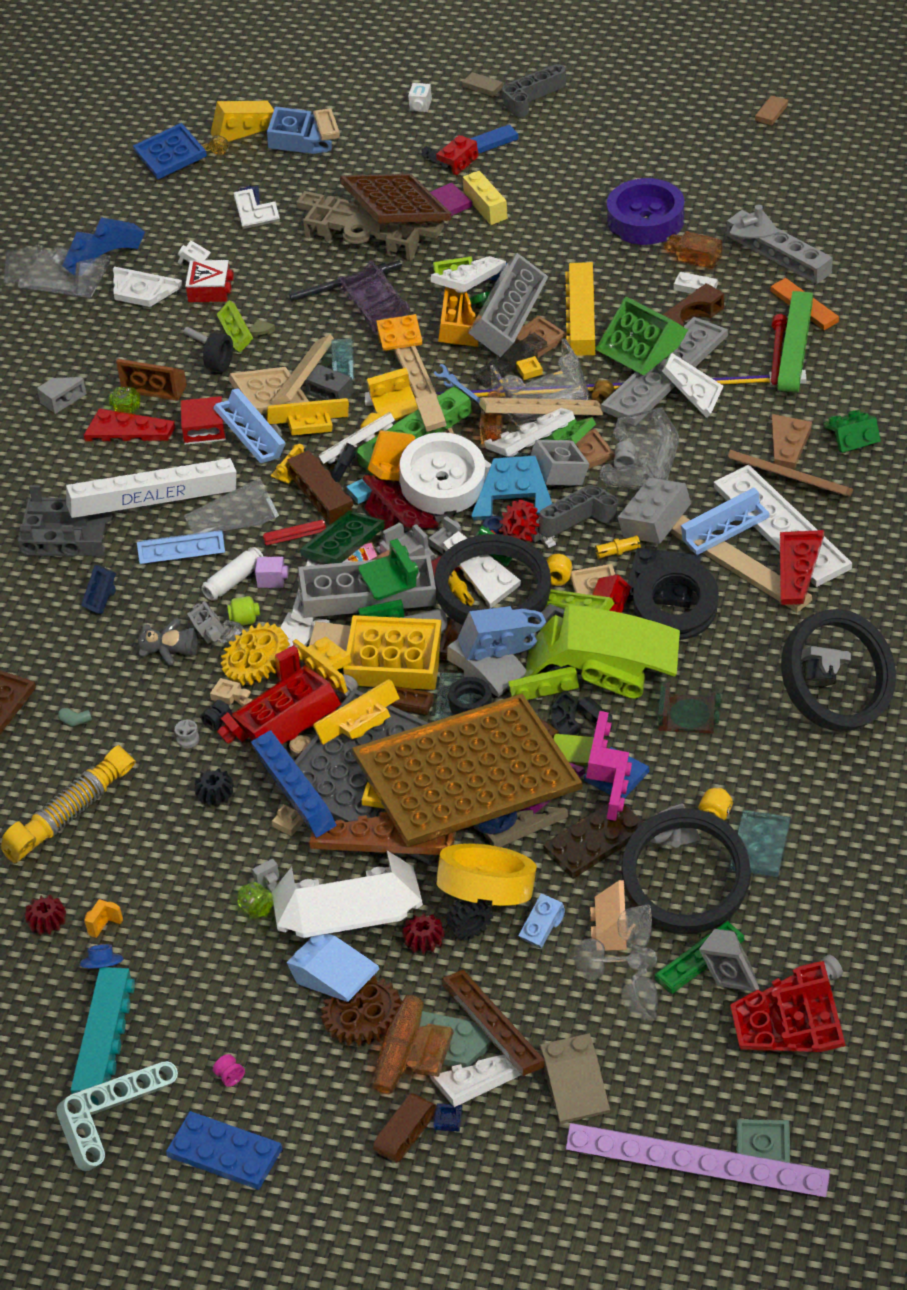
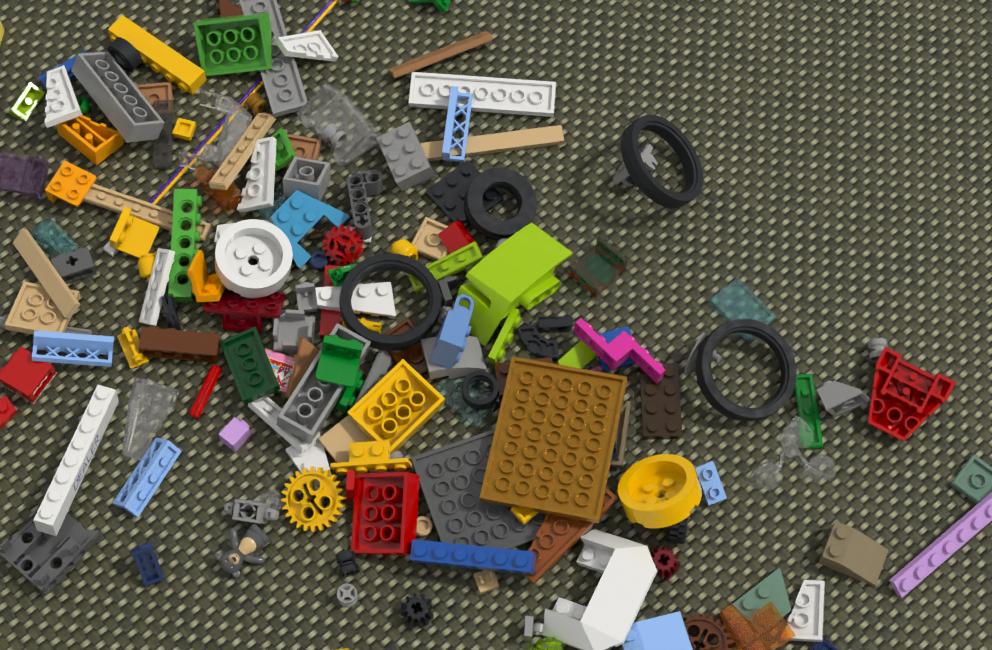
camera: 60 degrees left, 20 degrees up
white axle [201,547,264,601] -> none
tan plate [210,678,253,706] -> none
red tile [217,713,249,744] -> none
lime head [227,596,260,626] -> none
yellow bracket [267,398,349,435] -> none
yellow bracket [313,679,400,745] -> none
medium azure plate [346,478,372,504] -> none
reddish brown plate [390,686,434,715] -> none
tan tile [415,393,447,432] -> none
medium blue flag [434,364,481,407] -> none
reddish brown plate [442,969,545,1076] -> none
light nougat slope [590,880,627,951] -> none
yellow pin [595,535,641,559] -> none
yellow head [698,788,733,820] -> none
medium nougat wing [772,414,812,469] -> none
red wing [780,530,824,605] -> none
none -> black tyre [107,37,142,71]

